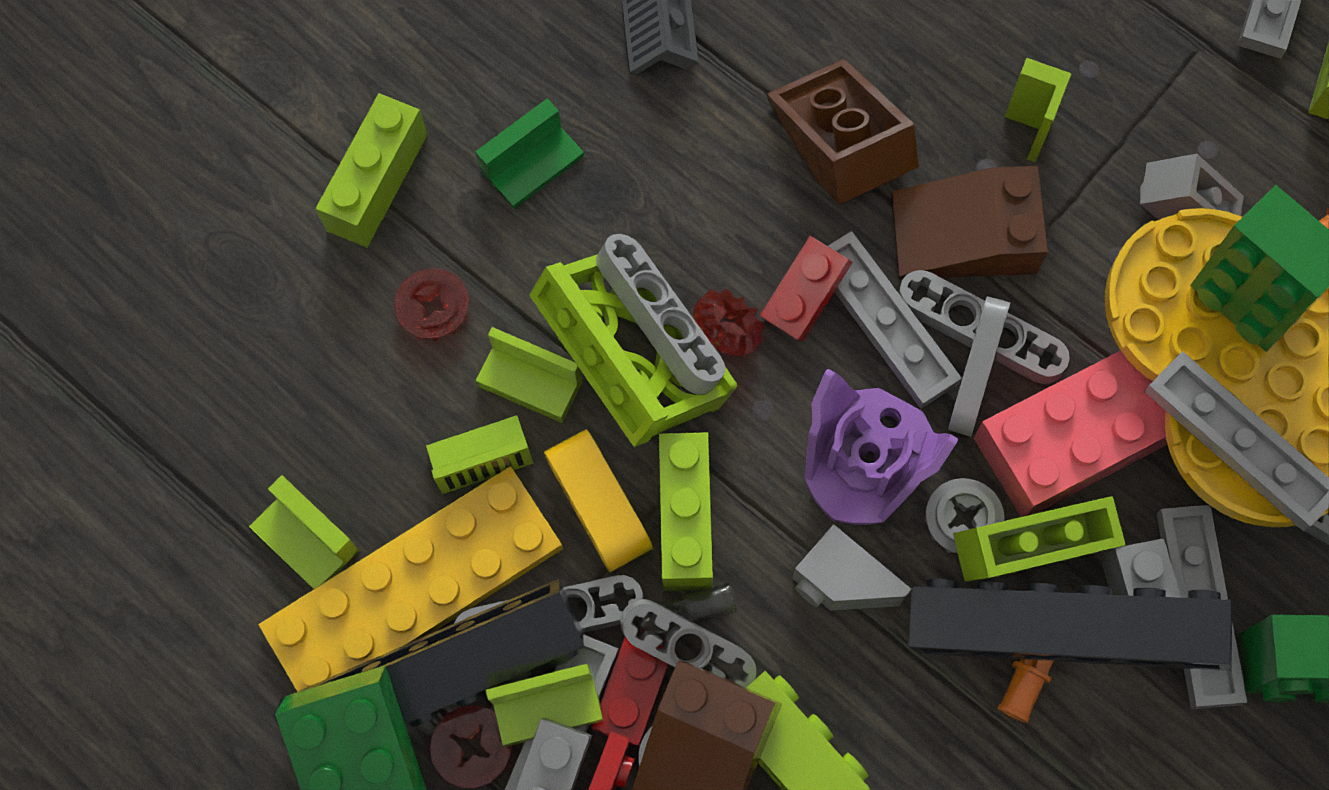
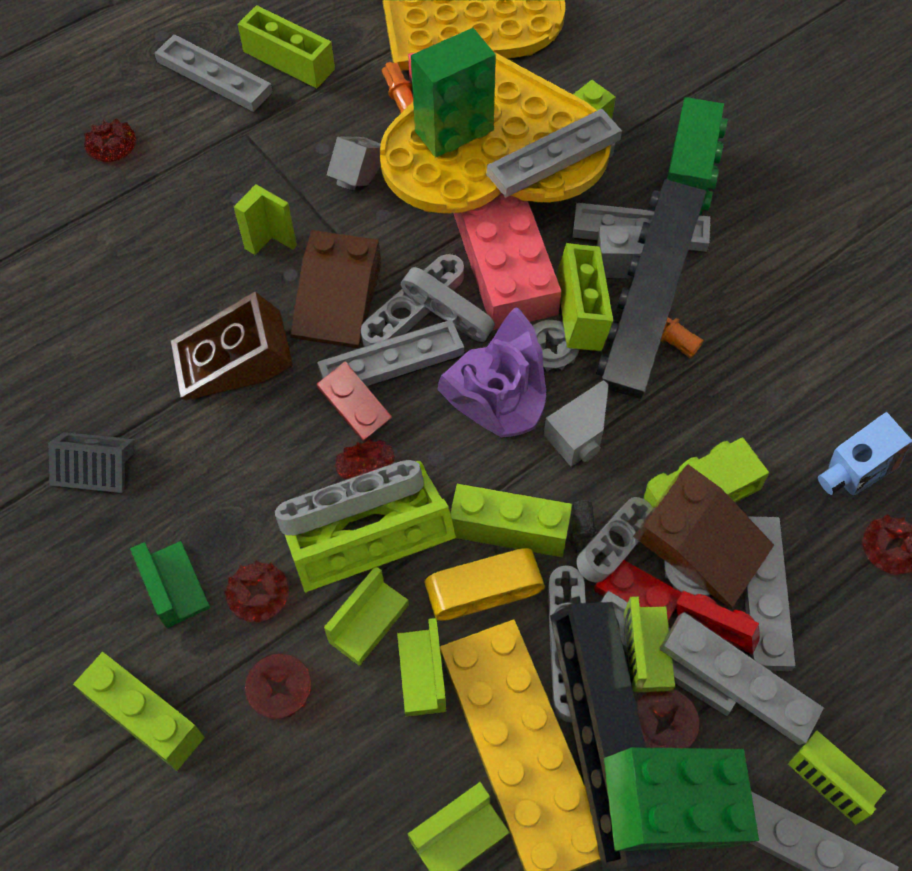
camera: 80 degrees left, 10 degrees down
none -> clear red gear [225,560,289,622]

